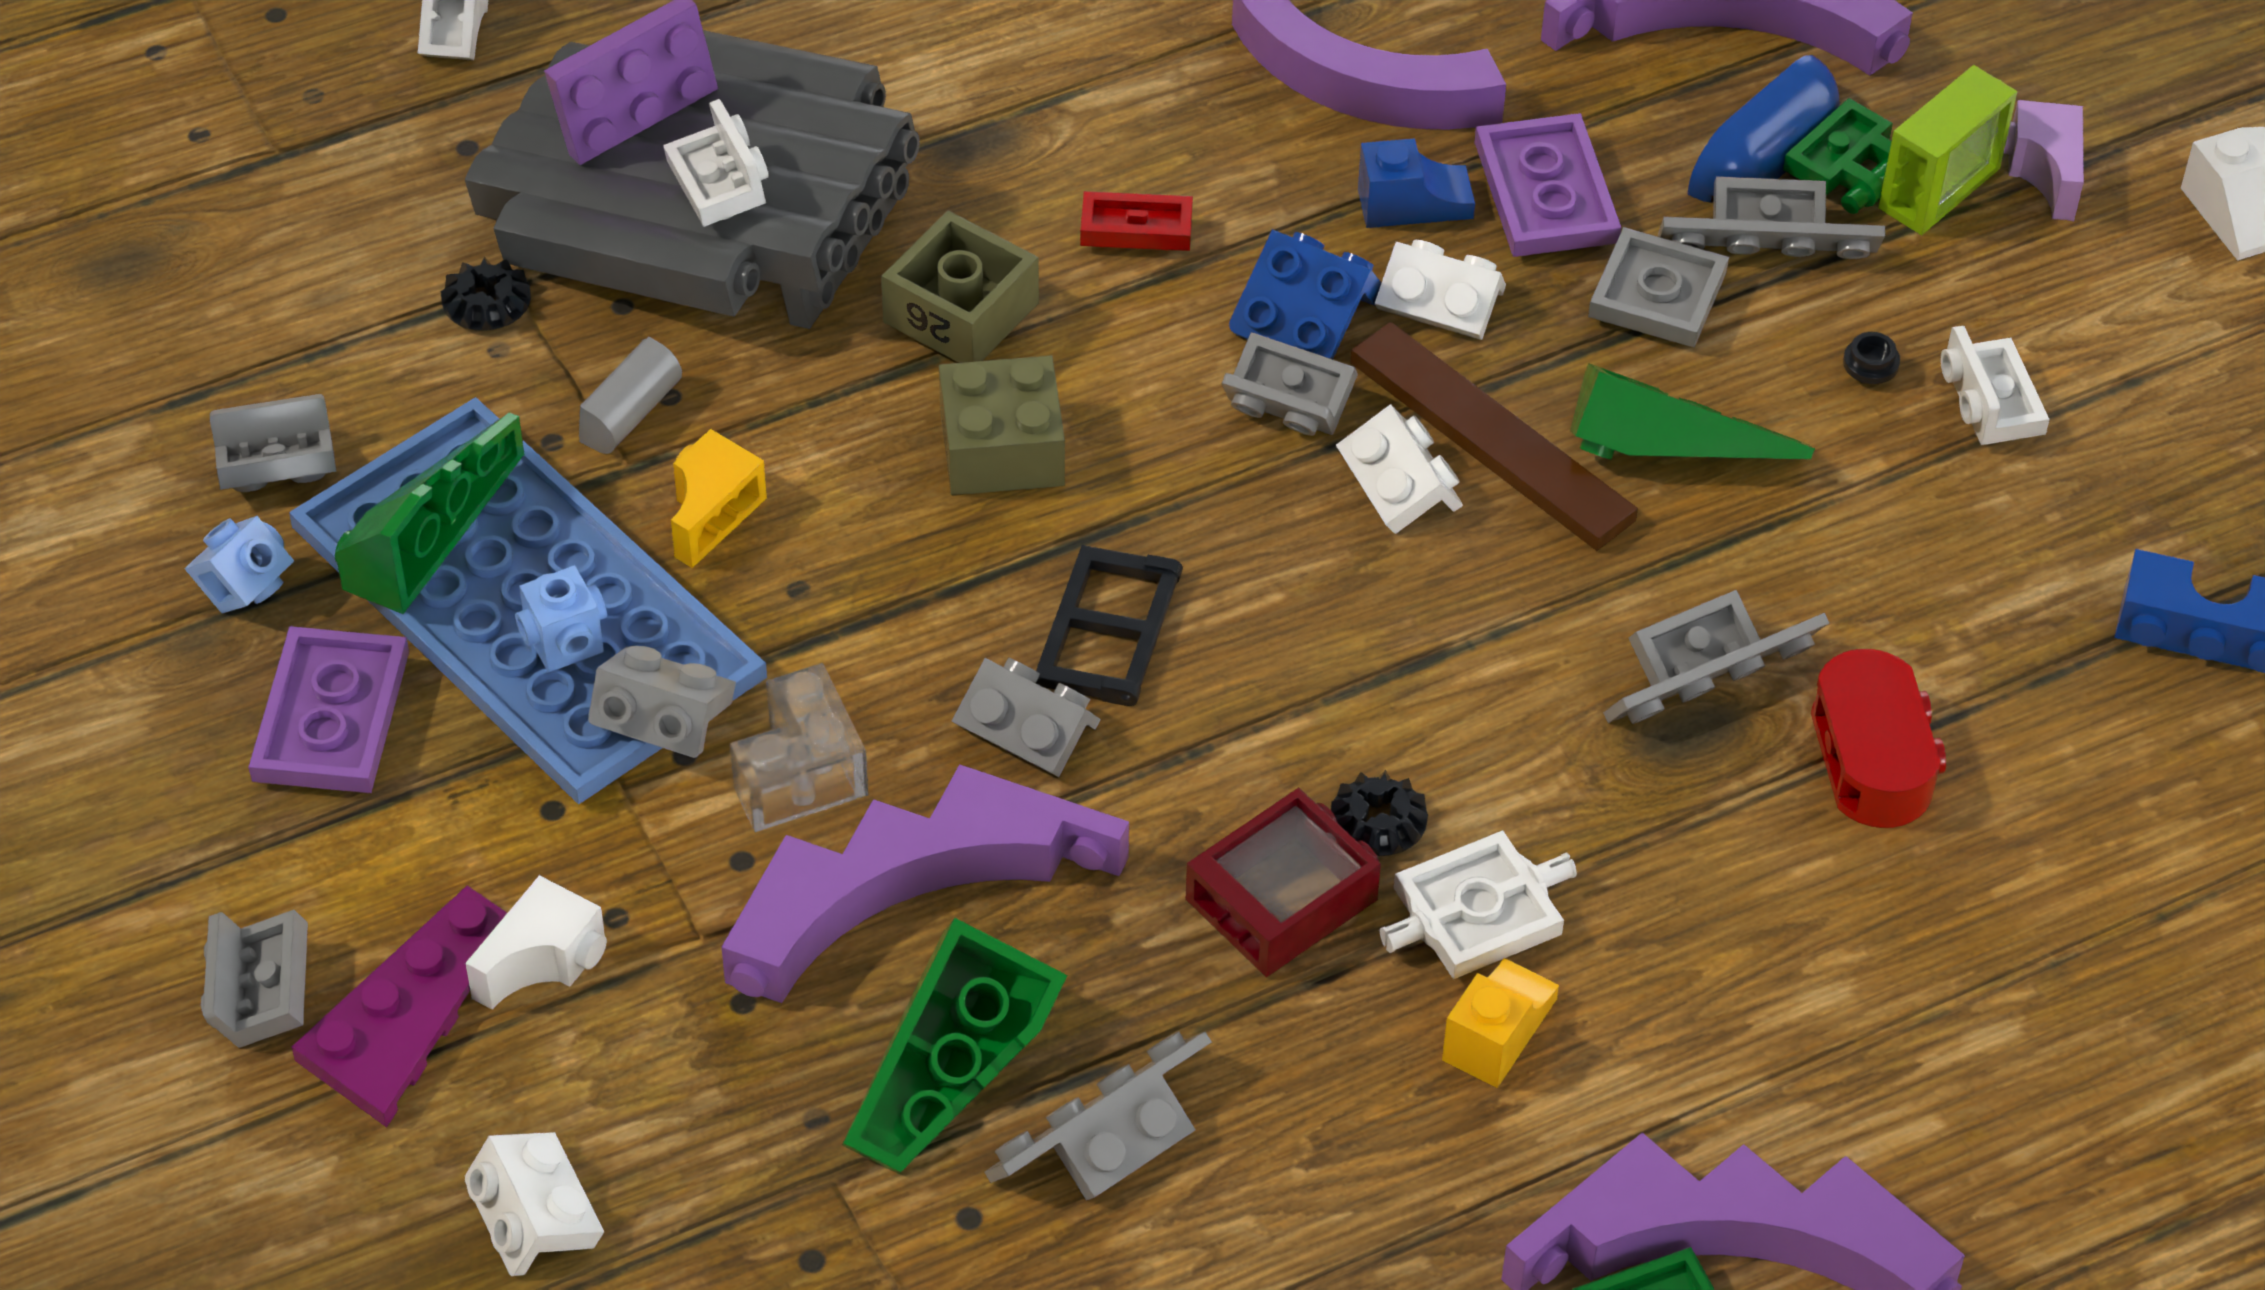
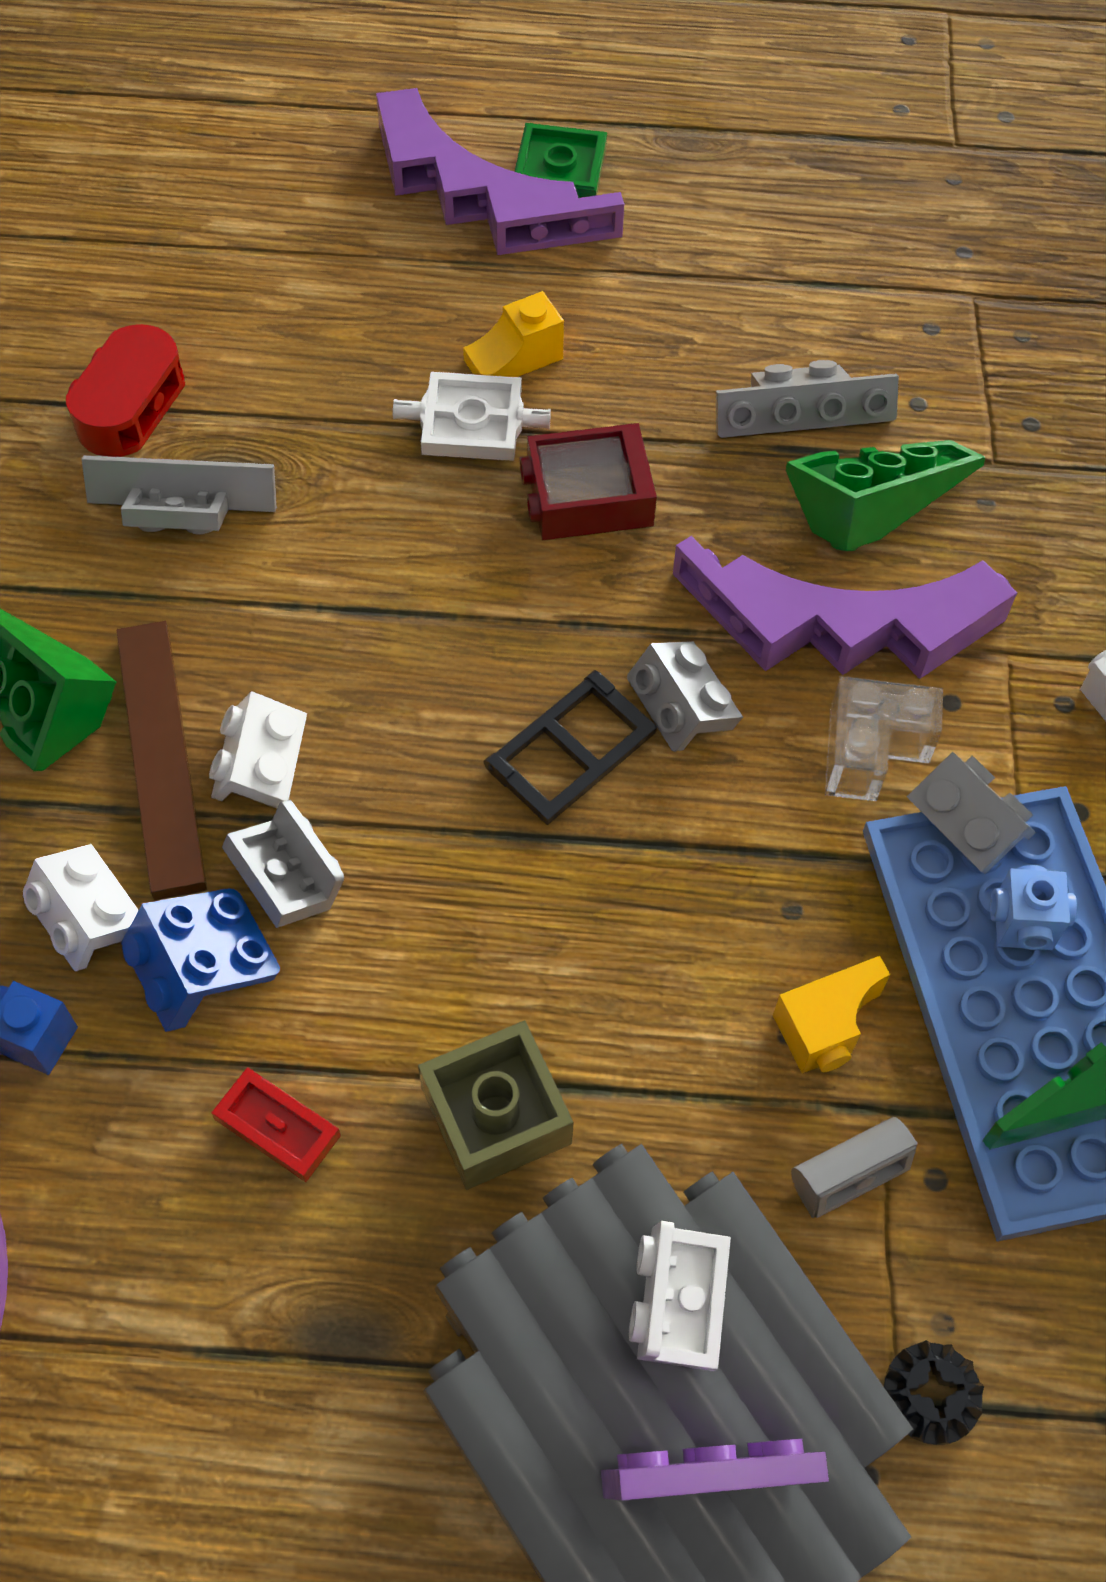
camera: 150 degrees left, 10 degrees up
olive brick [939,355,1065,495] -> none
black gear [1331,770,1428,856] -> none

